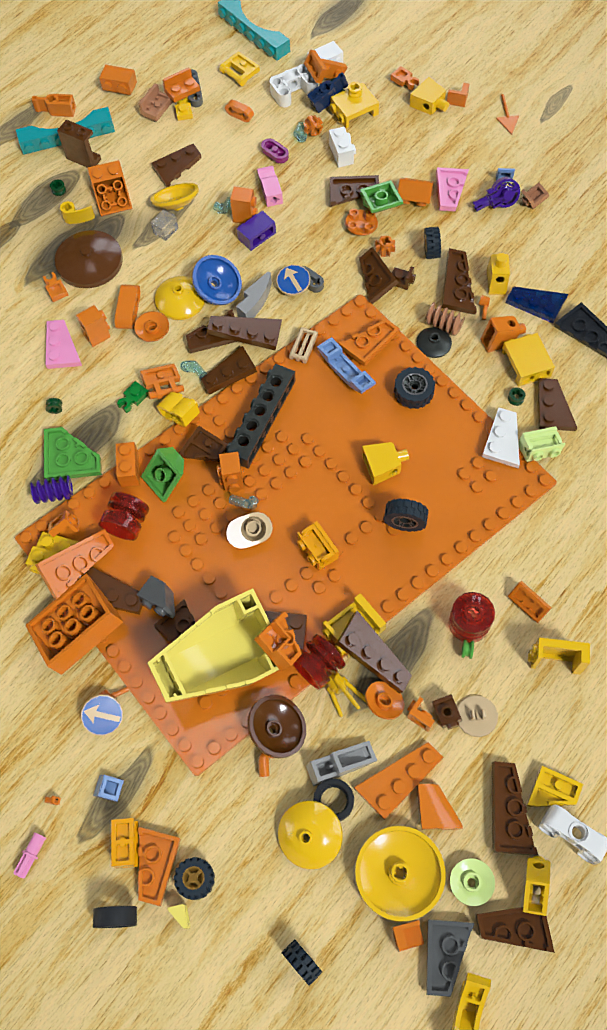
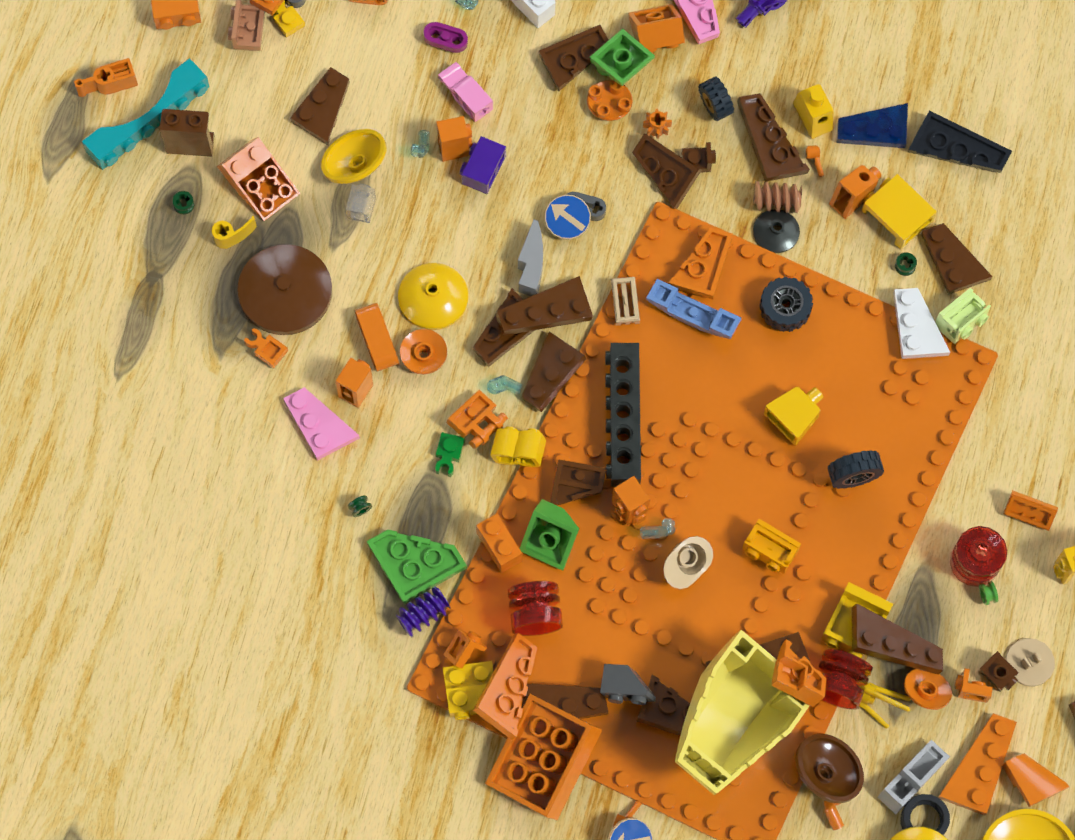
camera: 30 degrees left, 5 degrees up
blue dish [192,255,242,305] -> none

